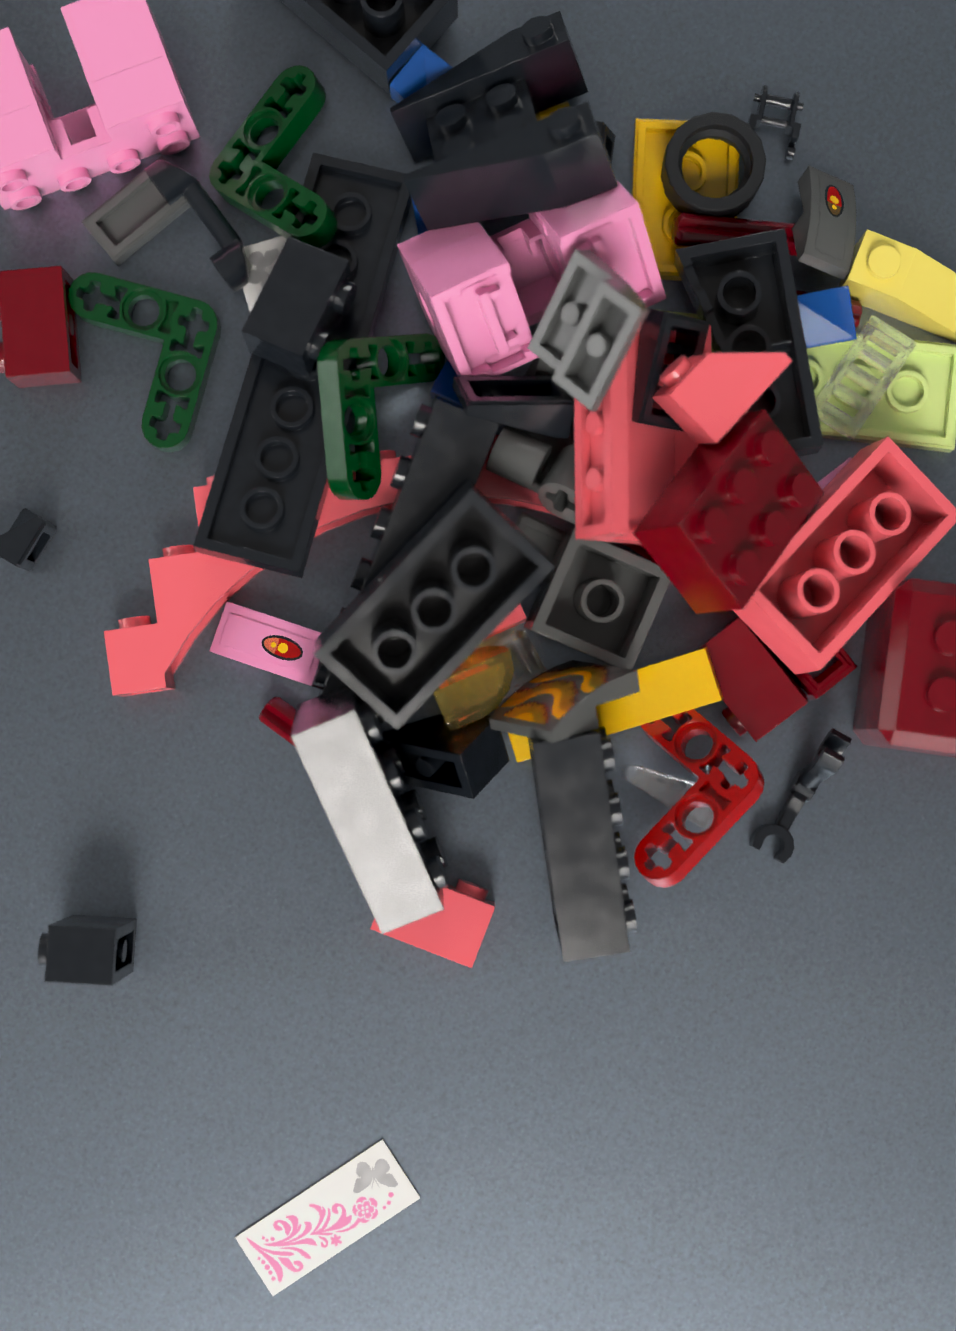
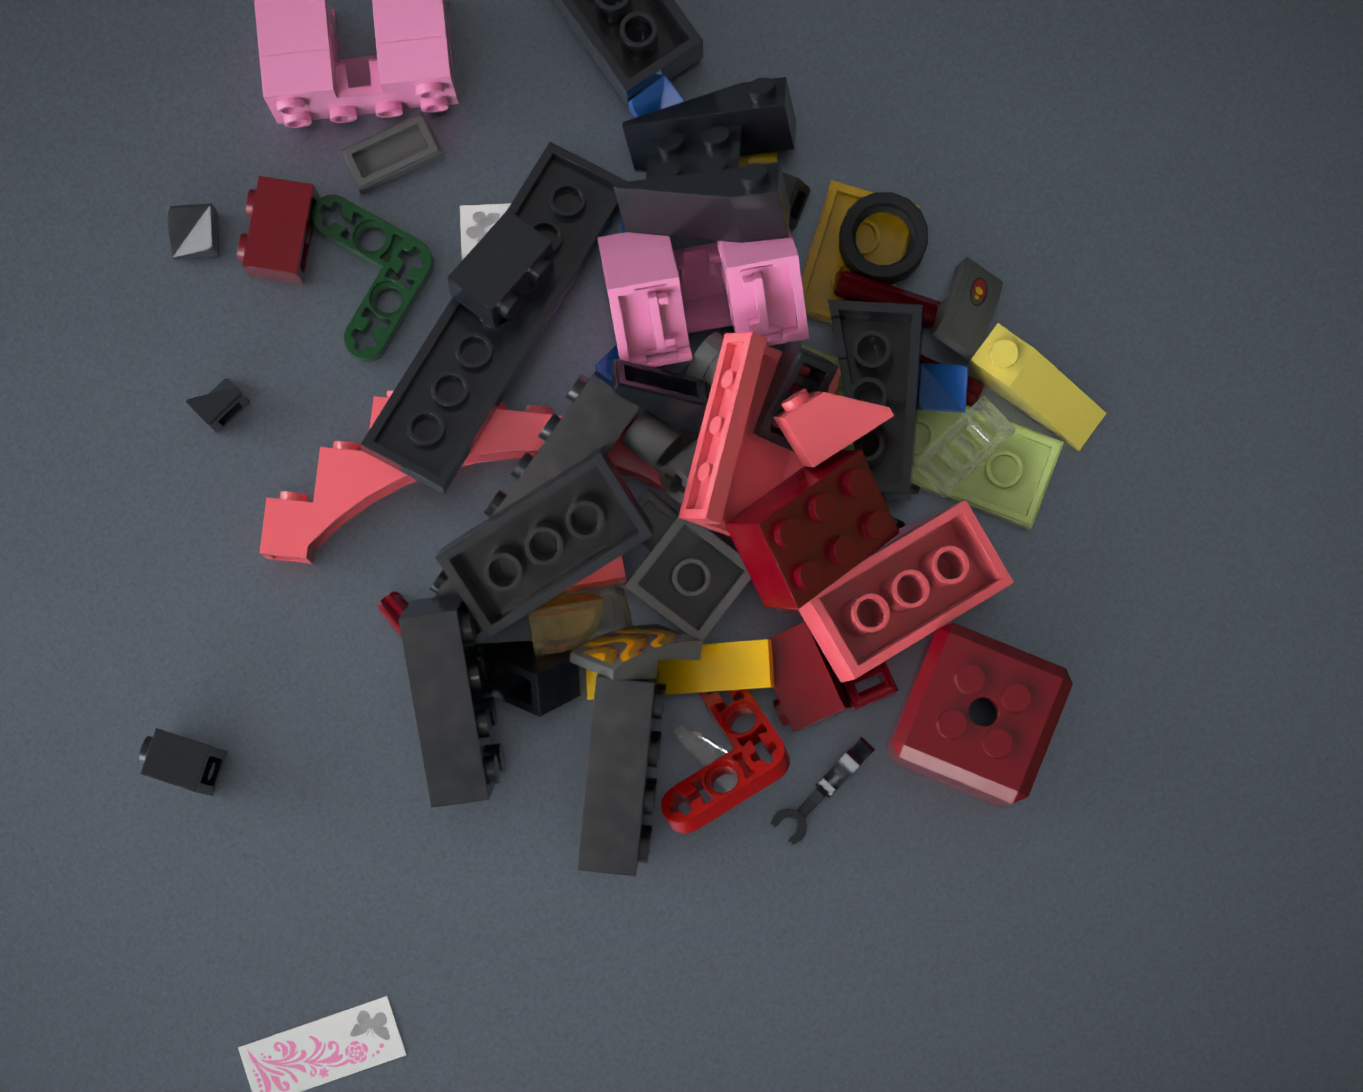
camera: 20 degrees right, 5 degrees down
black bar [144,160,249,293] -> none
dark green beam [209,65,338,248] -> none
bright pink slope [209,602,321,686] -> none
dark green beam [317,333,445,500] -> none
coral slope [370,879,495,968] -> none
dark grey slope [528,249,649,411] -> none
black piece [747,85,804,161] -> none

